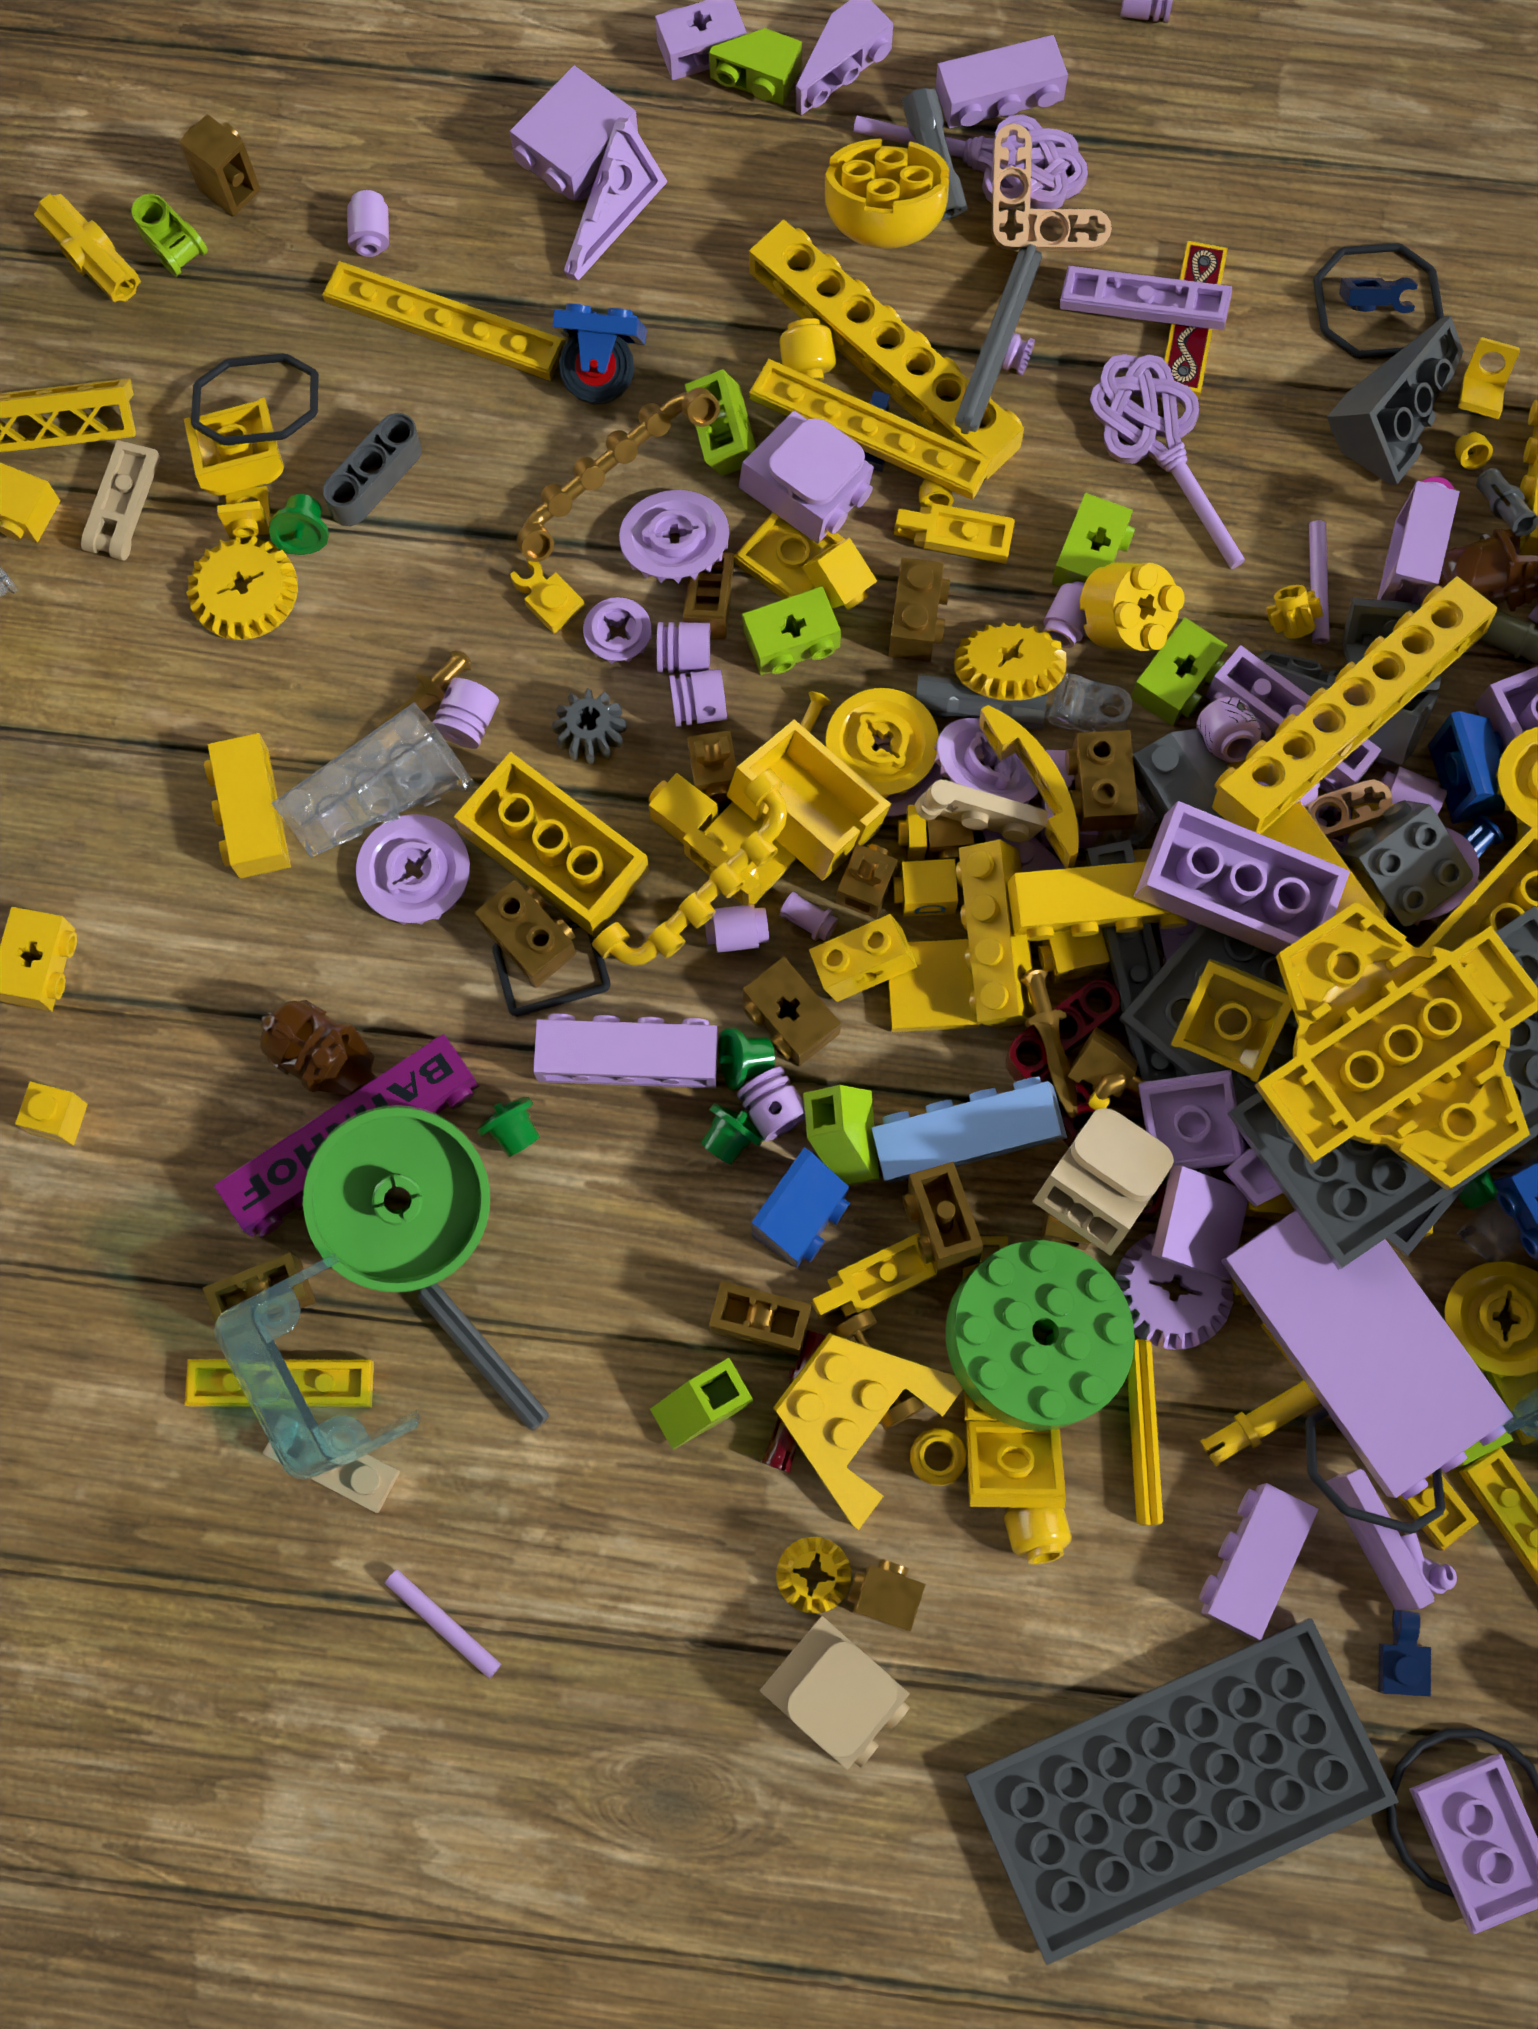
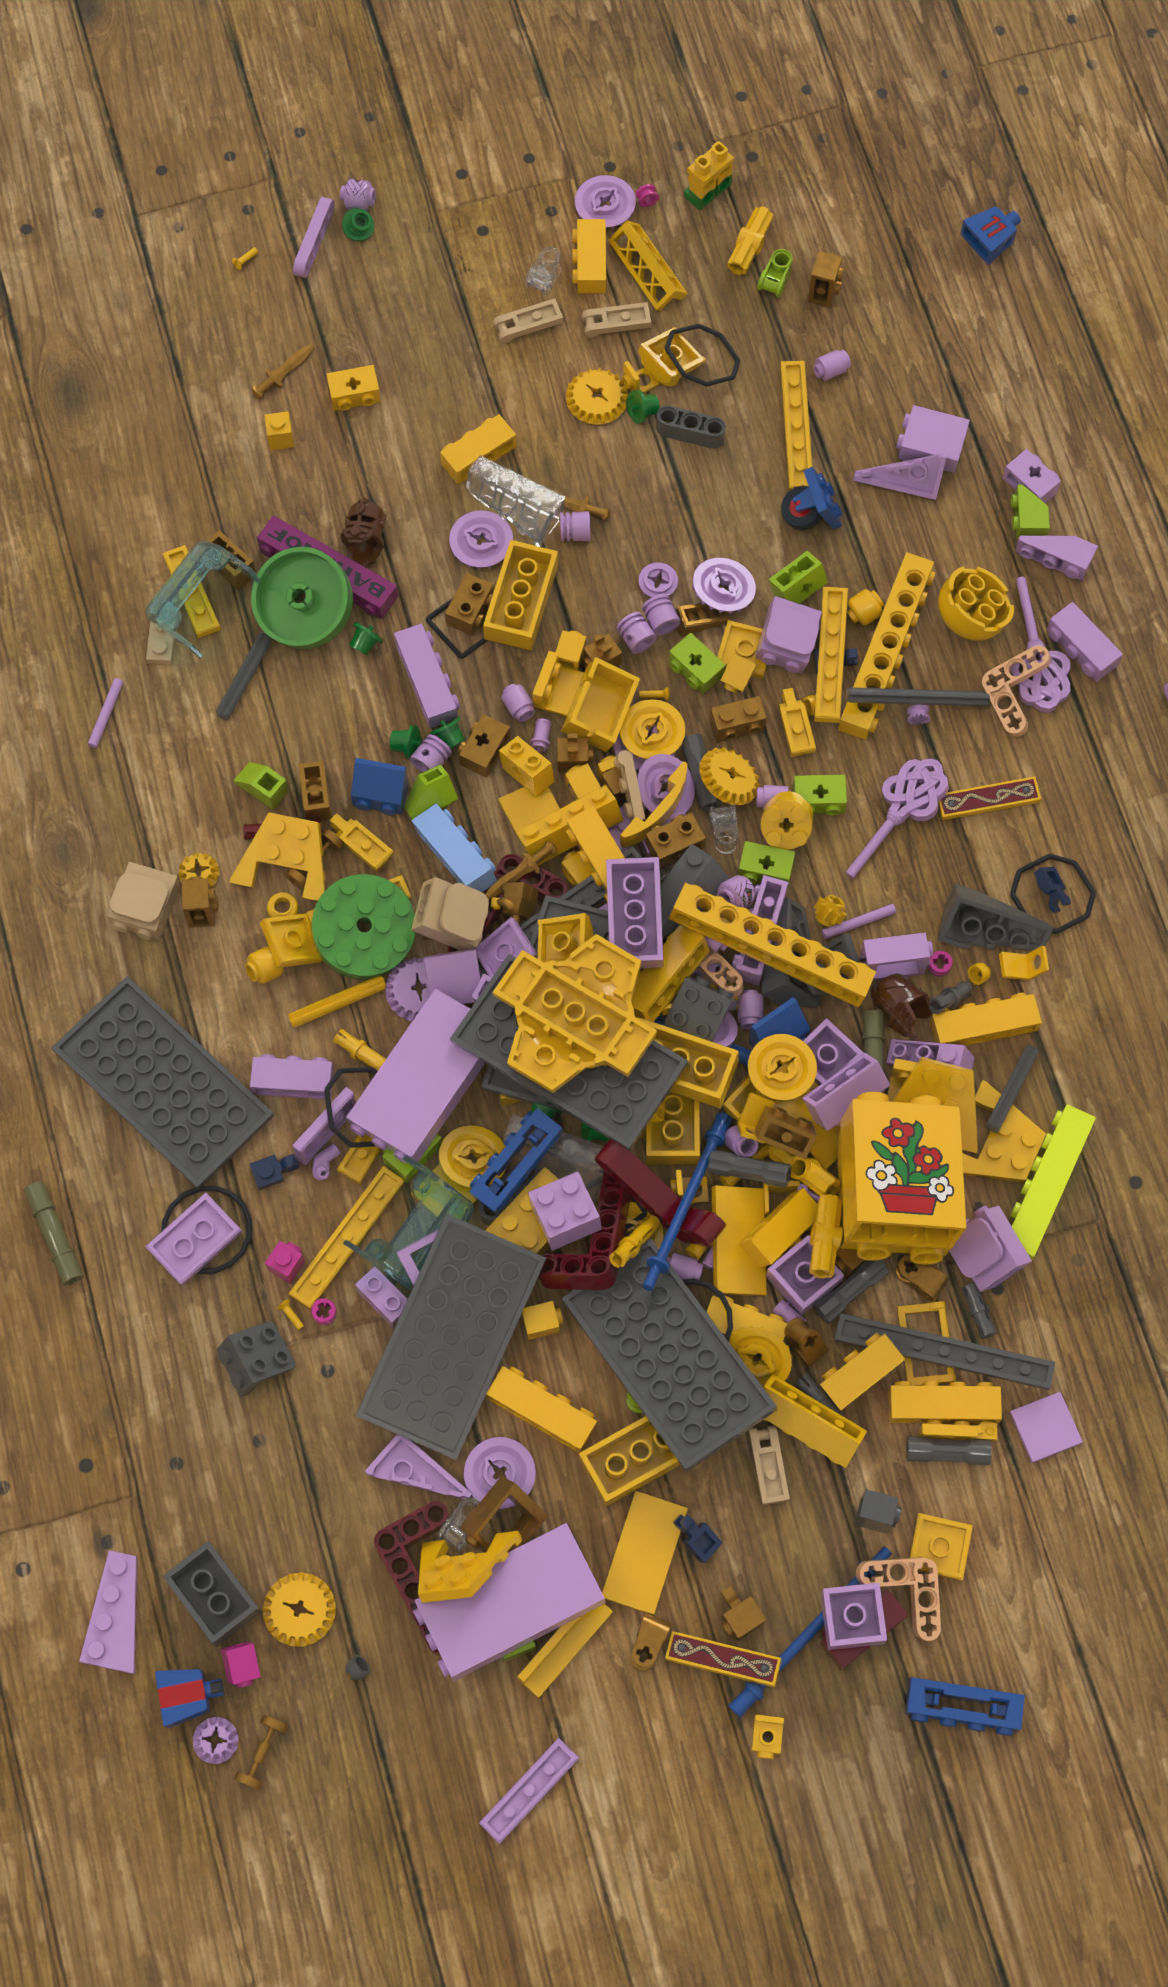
camera: 65 degrees right, 5 degrees down
yellow plate [510,559,585,634] -> none
pearl gold bar [517,388,720,562] -> none
dark grey gear [552,688,627,765] -> none
yellow bar [592,768,787,966] -> none
dark grey axle [901,87,967,221] -> none
pearl gold brick [902,1162,983,1276] -> none
lavender plate [1060,266,1232,330] -> none
none -> tan plate [493,298,563,344]

